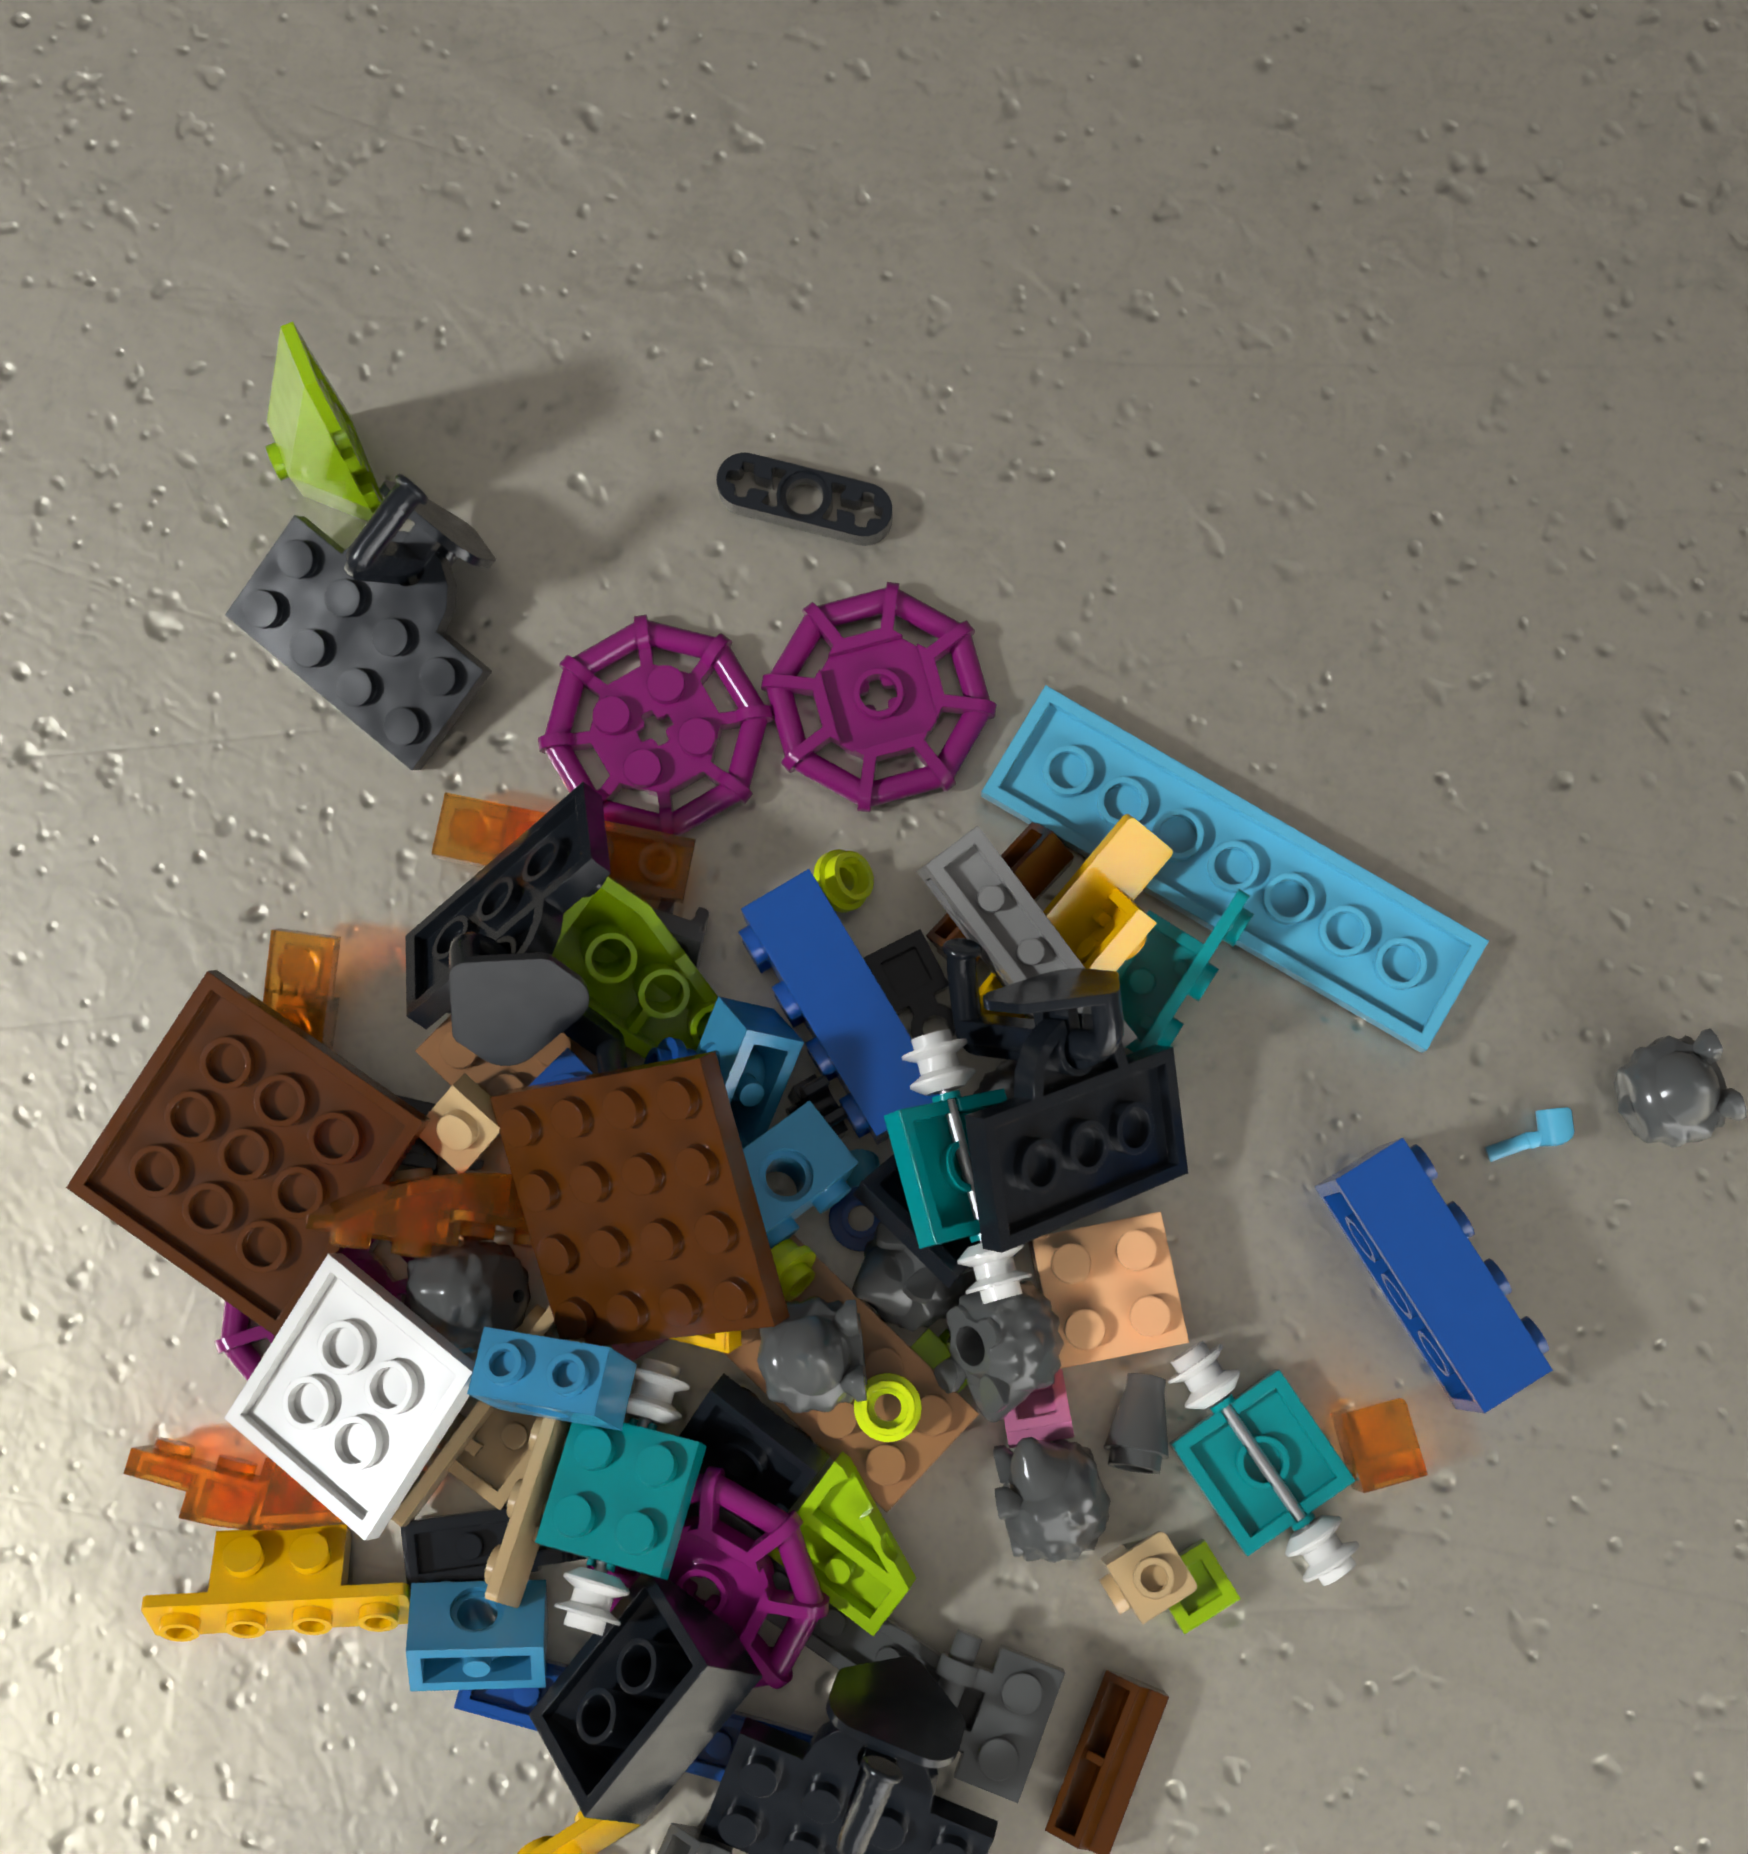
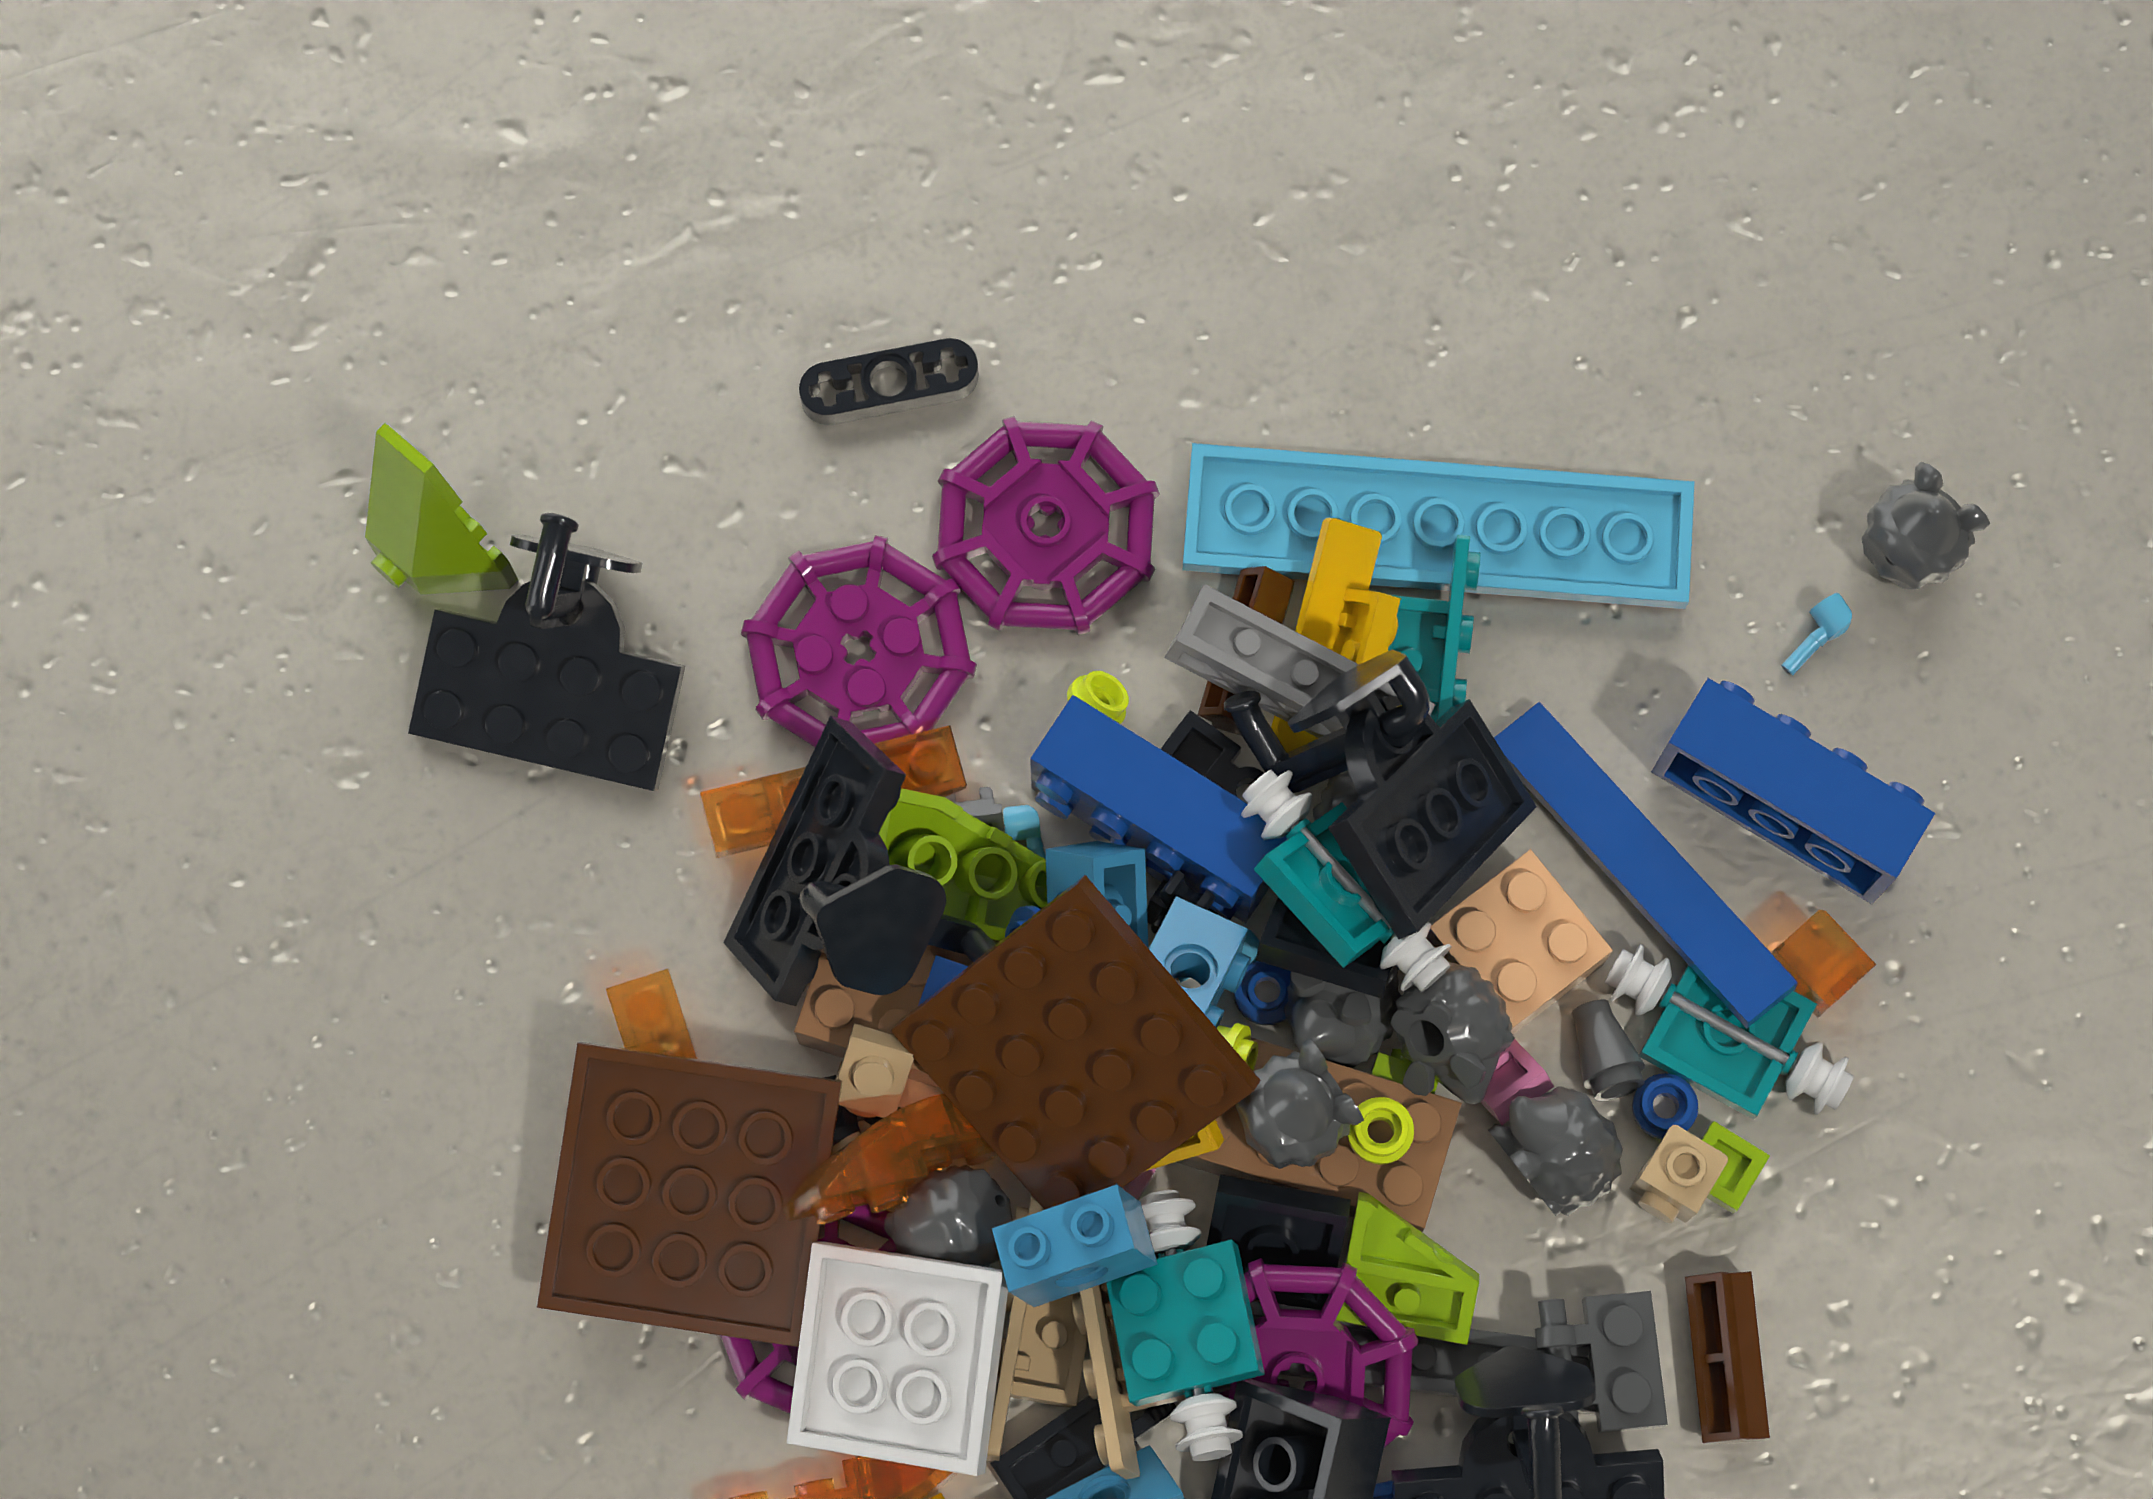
camera: 30 degrees left, 5 degrees down
none -> medium azure hand [1003,805,1046,859]
none -> blue tile [1494,701,1798,1029]
none -> blue plate [1632,1073,1698,1139]

